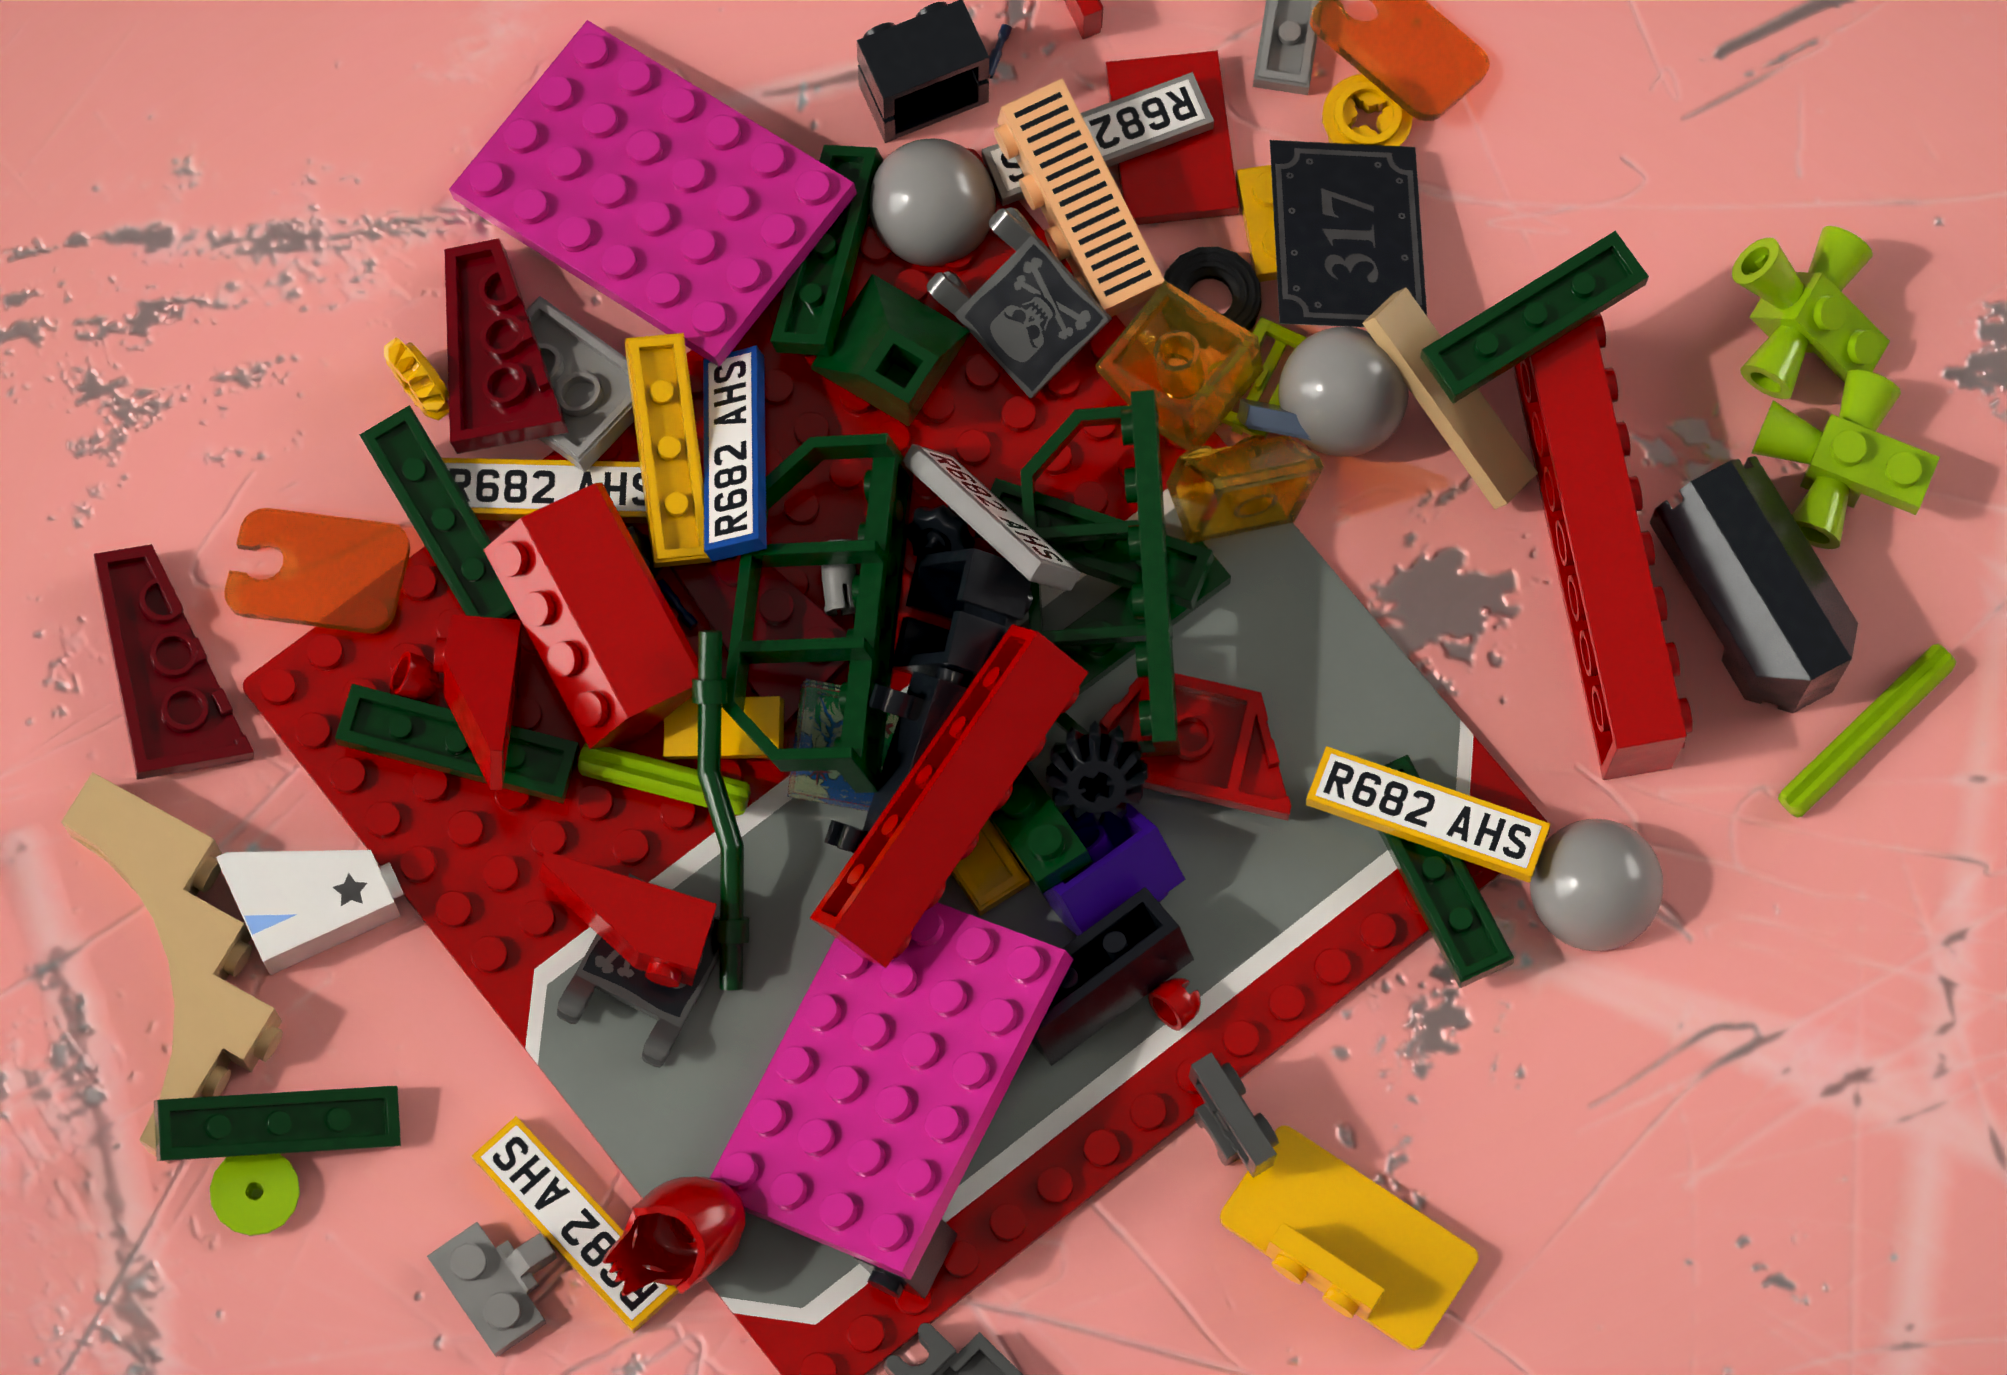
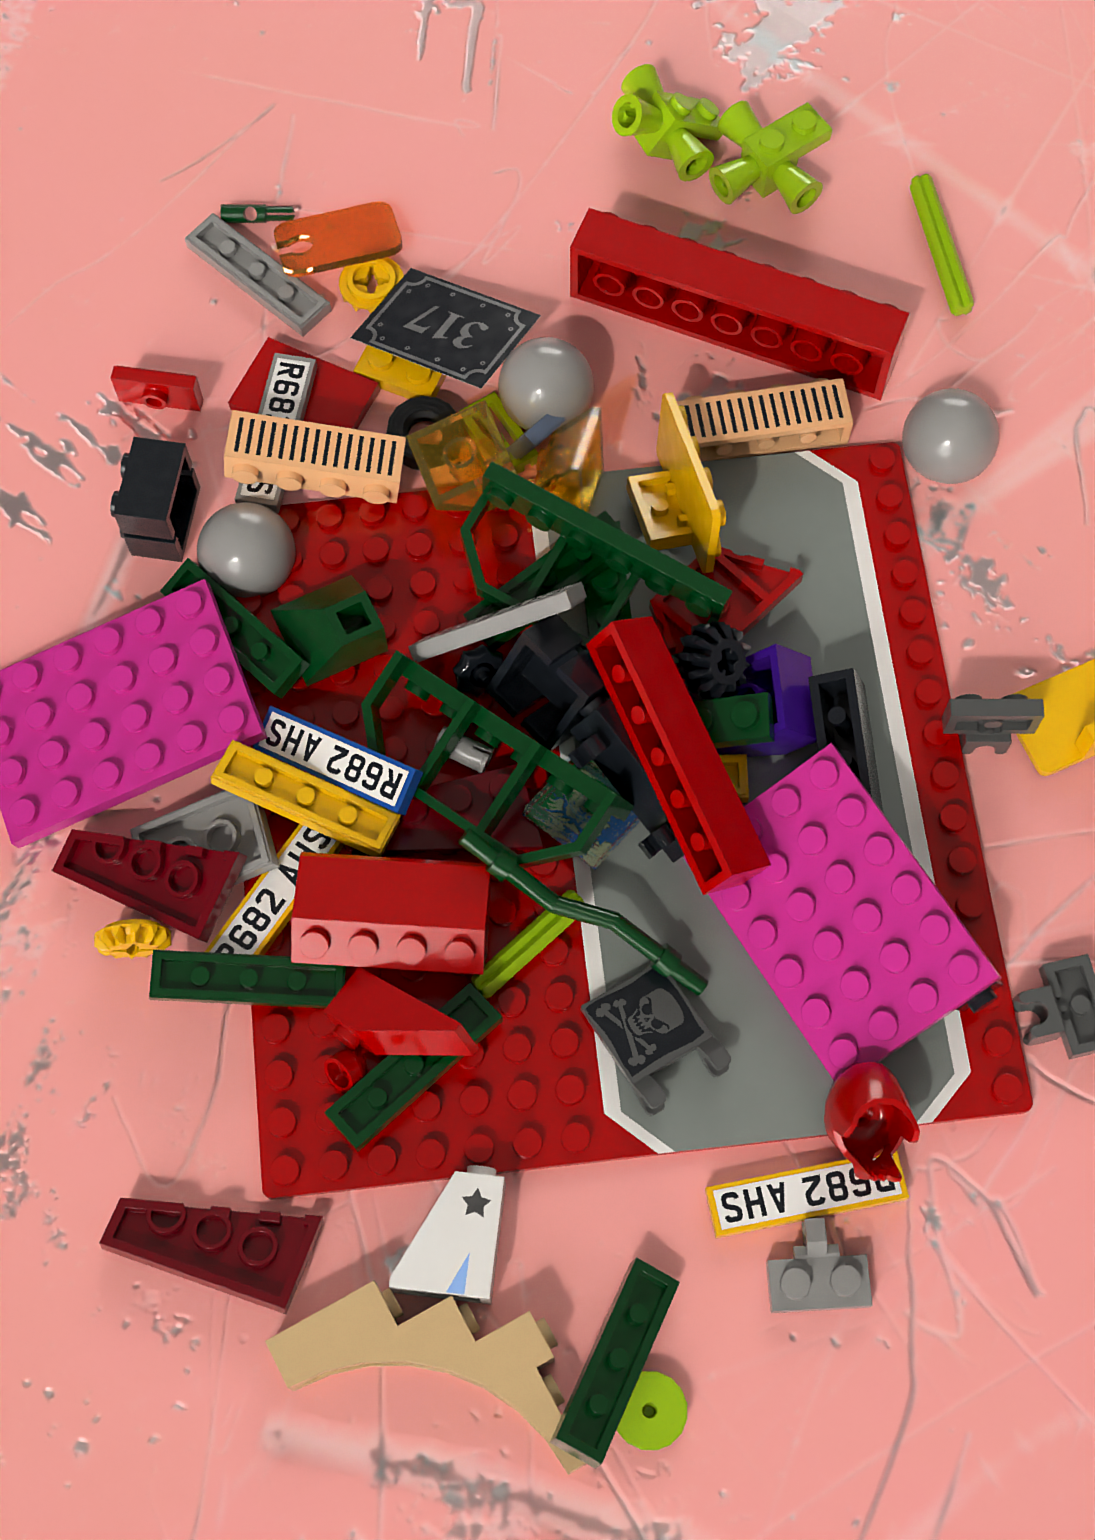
camera: 55 degrees left, 5 degrees down
clear orange piece [224,508,410,633] -> none
red slope [539,851,717,987] -> none
yellow tile [663,696,784,760] -> none
flag [926,207,1112,399] -> none
red hinge [1148,978,1201,1031] -> none
tile [1306,746,1550,883] -> none
tan tile [1362,287,1538,509] -> none
dark green tile [1378,755,1514,988] -> none
dark green plate [1420,230,1649,404] -> none
black brick [1650,456,1858,713] -> none
none -> yellow bracket [626,392,726,574]
none -> light nougat brick [677,378,853,462]

